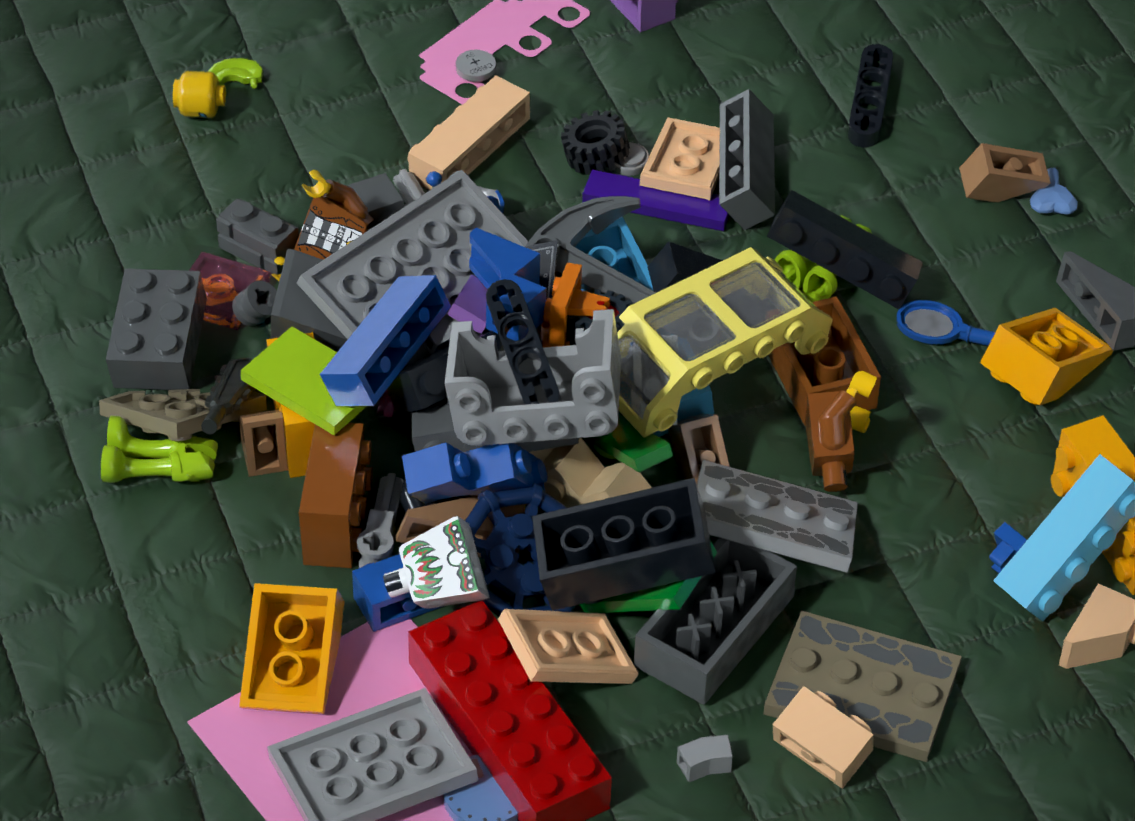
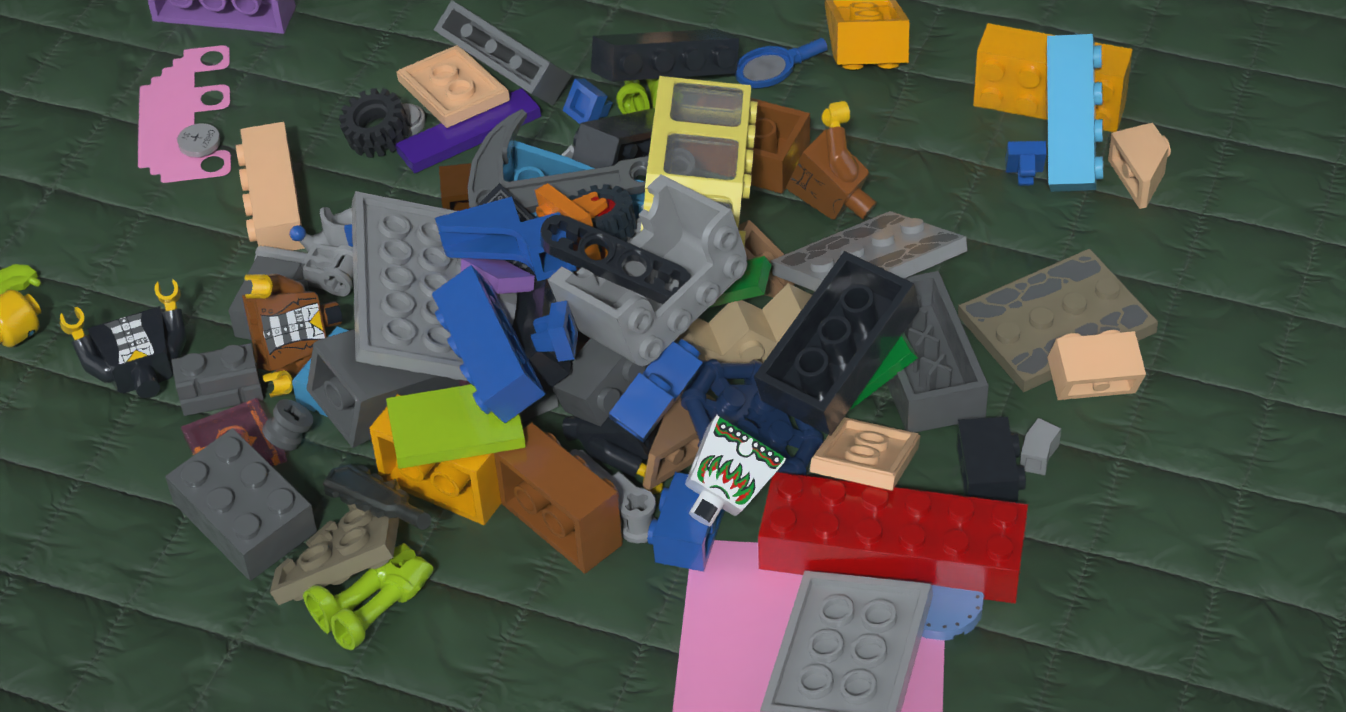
camera: 45 degrees left, 0 degrees up
medium nougat slope [239,410,288,477] -> none
light orange slope [239,583,345,714] -> none
none -> black torso [60,279,187,398]
none -> blue tile [531,301,578,362]
none -> blue tile [562,79,612,124]
none -> black brick [956,417,1026,503]

